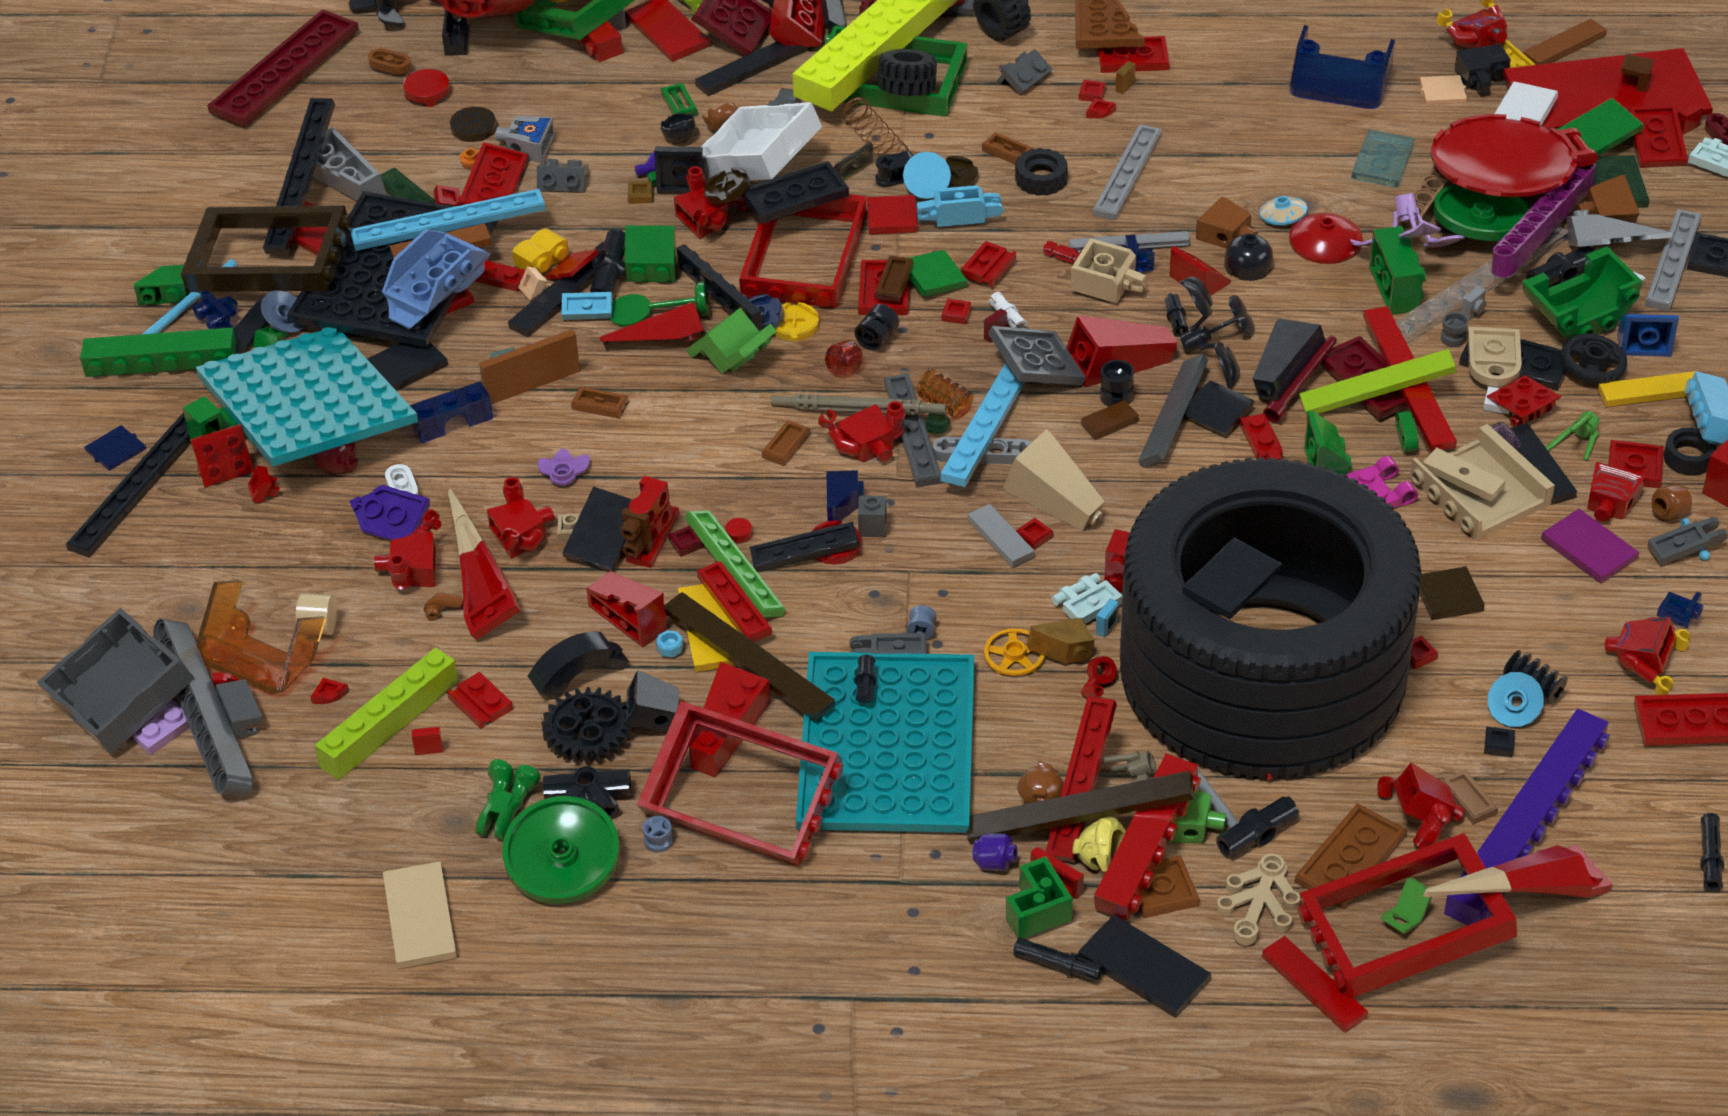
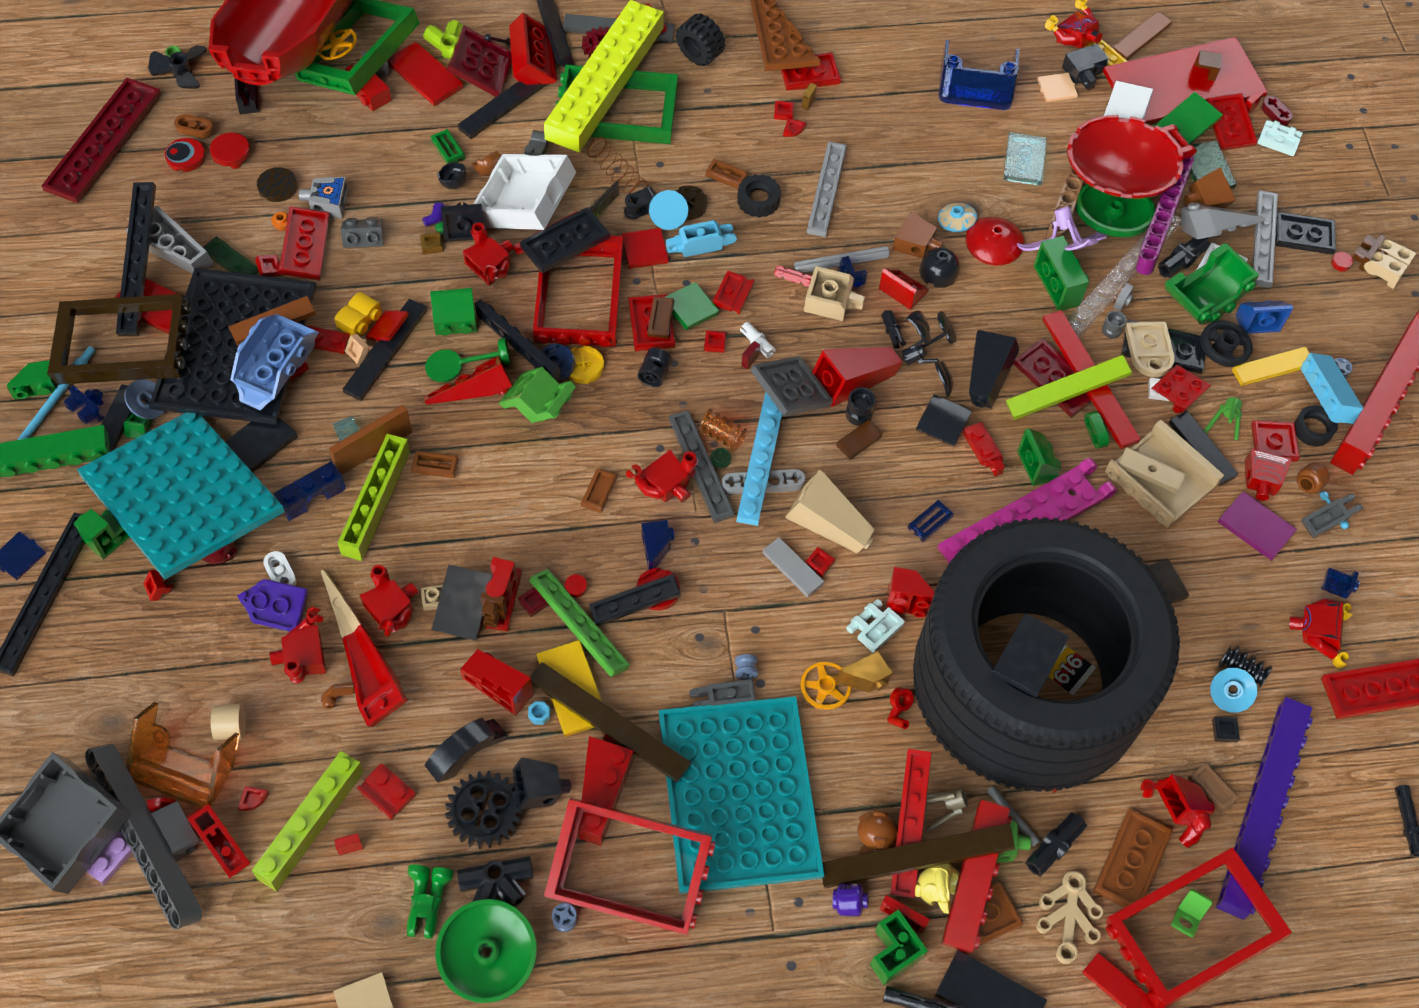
camera: 15 degrees left, 15 degrees up
red hinge [190,424,254,488] -> none
medium azure tile [350,189,546,251] -> none
medium lavender plate [538,448,590,486] -> none
medium azure plate [561,292,612,320] -> none
black piece [590,229,625,293] -> none
red tile [697,561,772,642] -> none
dark brown tile [703,167,750,205] -> none
dark tan axle [770,394,947,416] -> none
clear red head [825,340,863,375] -> none
black axle [854,654,876,705] -> none
dark grey brick [858,495,887,538] -> none
black tyre [877,49,937,96] -> none
dark grey bracket [997,49,1053,95] -> none
medium azure tile [1096,598,1119,637] -> none
dark grey tile [1138,354,1208,467] -> none
dark red piece [1263,335,1337,424] -> none
red plate [1423,844,1613,898] -> none
clear purple arm [1490,422,1521,450] -> none
none -> tile [165,138,205,172]
none -> red slope [186,802,251,879]
none -> lime brick [338,434,410,561]

